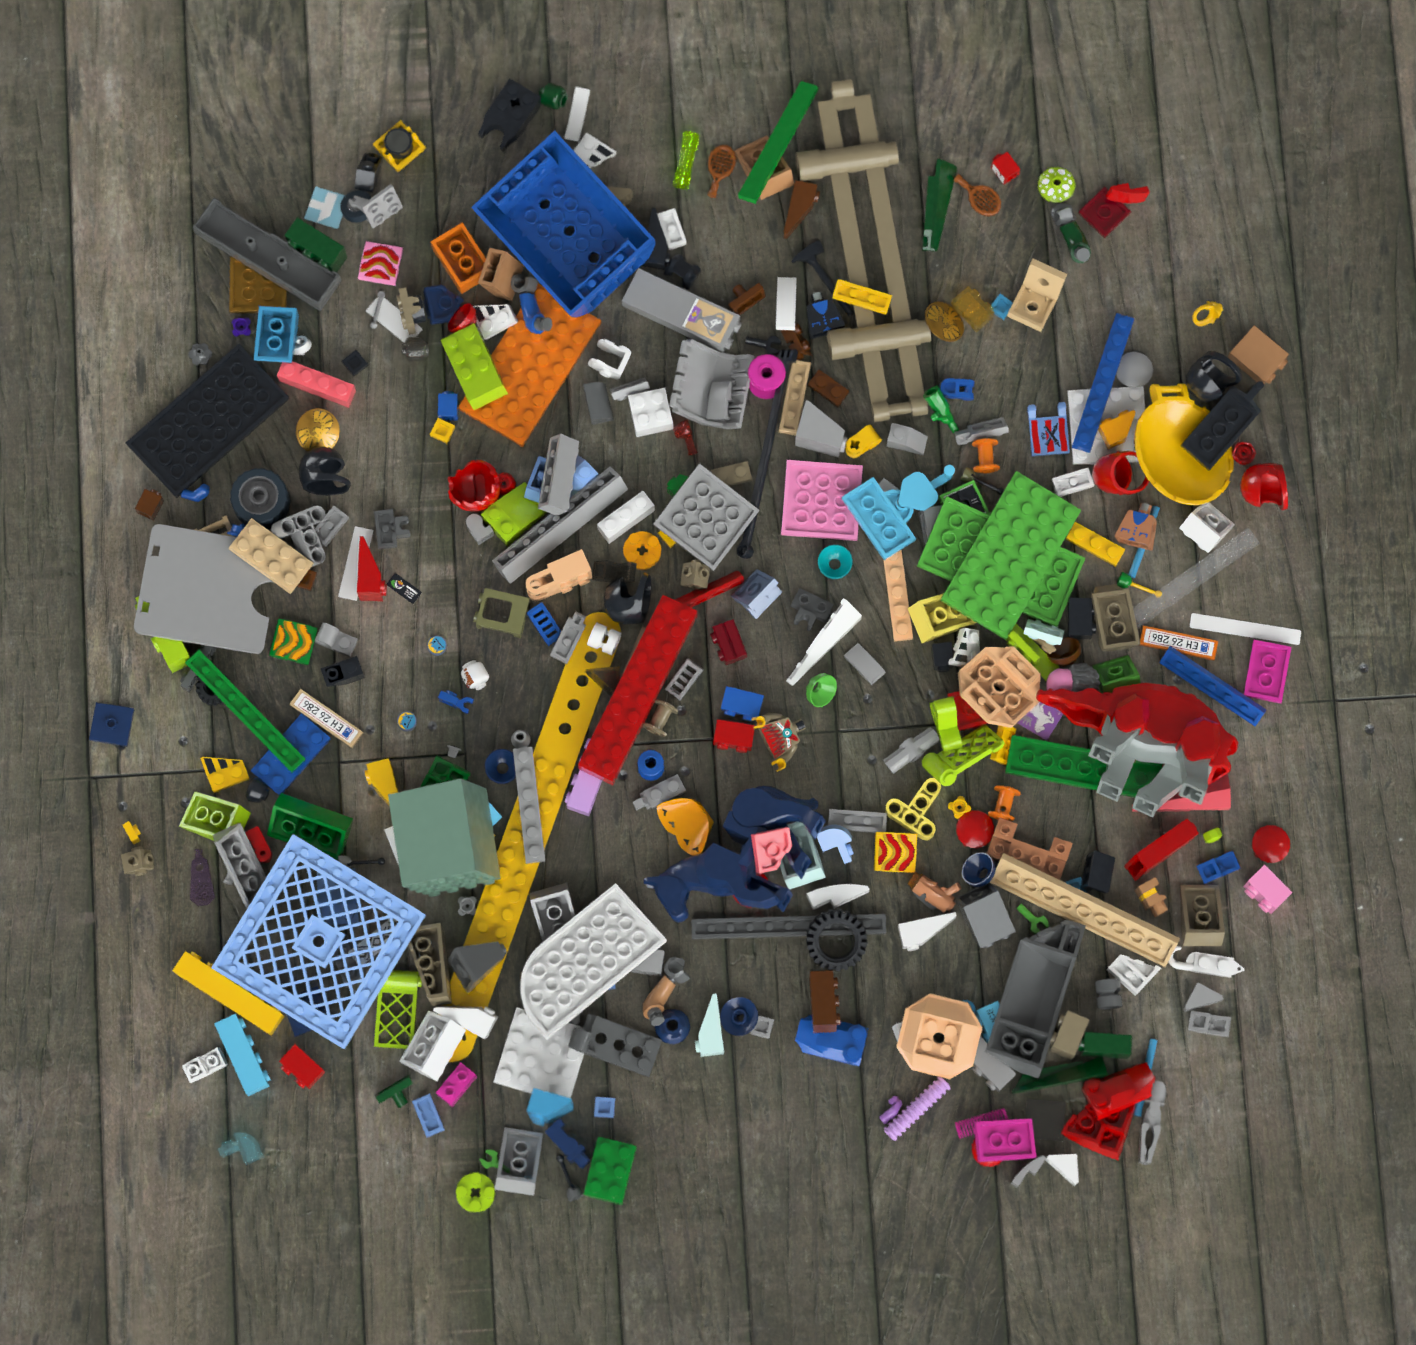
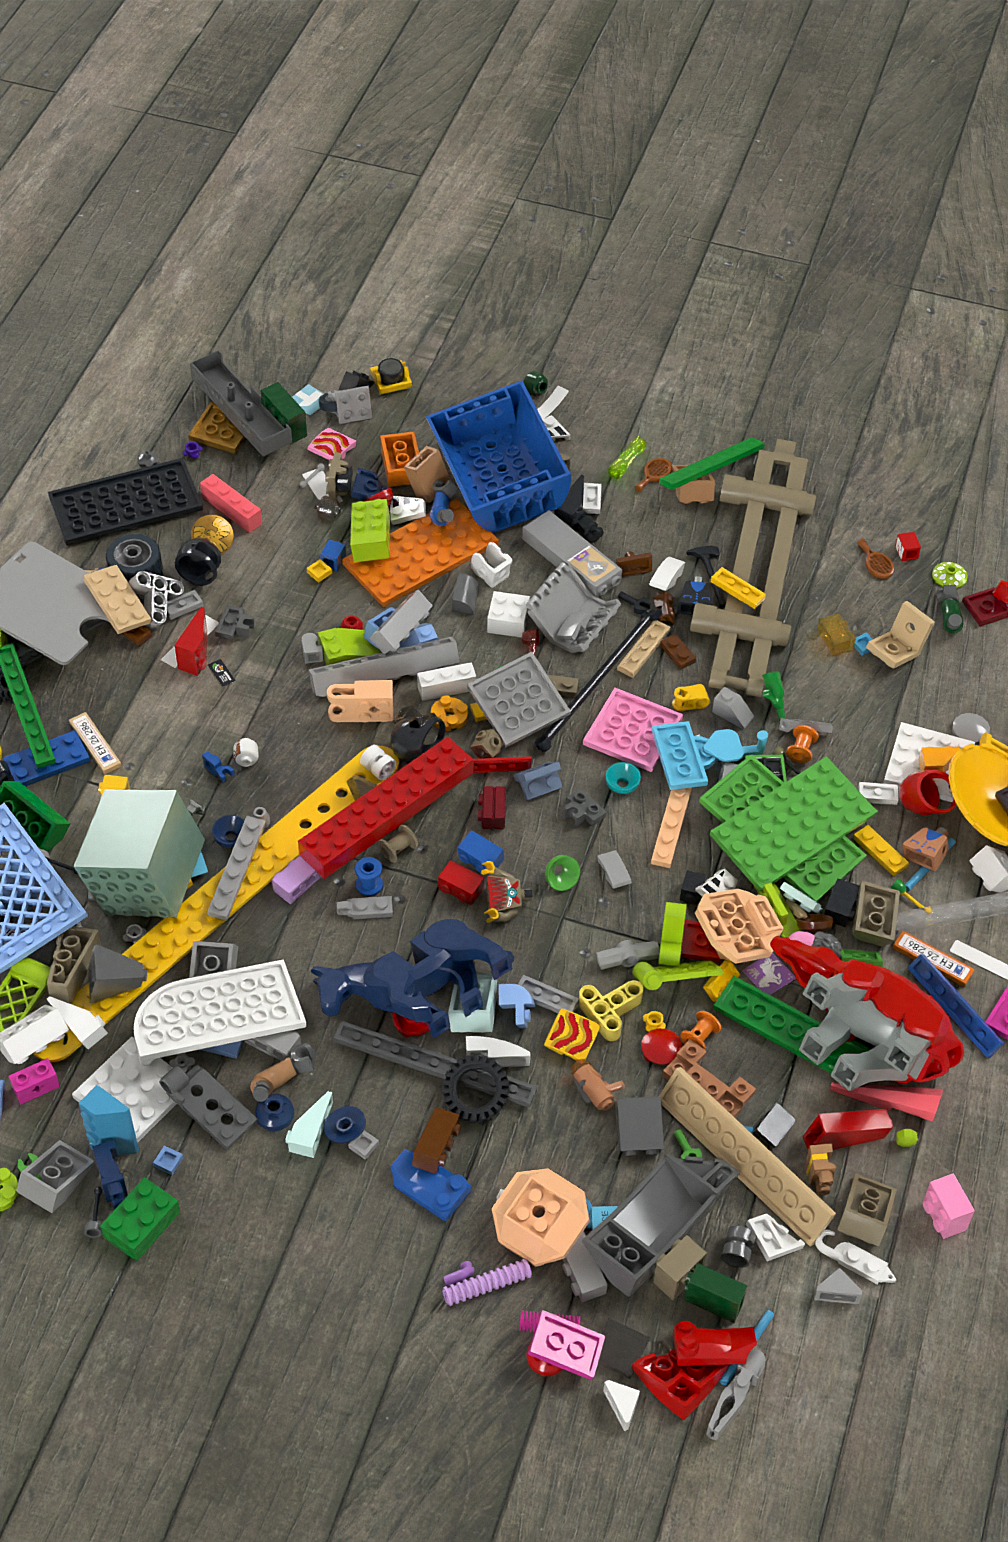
camera: 20 degrees right, 25 degrees down
reddish brown brick [135,489,164,521] -> none
blue arm [181,484,210,502] -> none
dark azure slope [254,306,299,363] -> none
slope [269,619,318,665] -> none
white hat [293,336,312,355] -> none
light grey plate [315,623,358,657] -> none
black slope [321,656,365,687] -> none
black plate [342,350,368,377] -> none
tile [397,711,417,732] -> none
tile [427,636,447,656] -> none
red piece [447,460,500,511] -> none
olive window [473,588,530,638] -> none
black brick [478,78,542,152] -> none
blue slope [527,603,561,646] -> none
light grey hinge [549,611,586,664] -> none
light grey plate [609,378,650,401] -> none
light orange piece [657,798,714,856] -> none
light grey slope [665,658,704,701] -> none
dark pink hose [748,354,786,399] -> none
coral plate [751,827,792,874] -> none
reddish brown slope [783,180,820,239] -> none
white wedge [786,598,862,686] -> none
light grey slope [795,401,847,458] -> none
white slope [898,912,956,951] -> none
light yellow slope [907,593,977,643] -> none
dark green wedge [922,159,957,252] -> none
shield [925,302,964,342] -> none
blue plate [940,378,975,401] -> none
dark blue piece [962,852,996,887] -> none
light grey slope [1011,1156,1046,1188] -> none
dark green wedge [1012,1057,1108,1095] -> none
flag [1027,402,1070,456] -> none
blue plate [1072,313,1134,453] -> none
light grey slope [1188,1011,1231,1037] -> none
blue slope [1197,850,1241,884] -> none
red dish [1252,825,1290,863] -> none

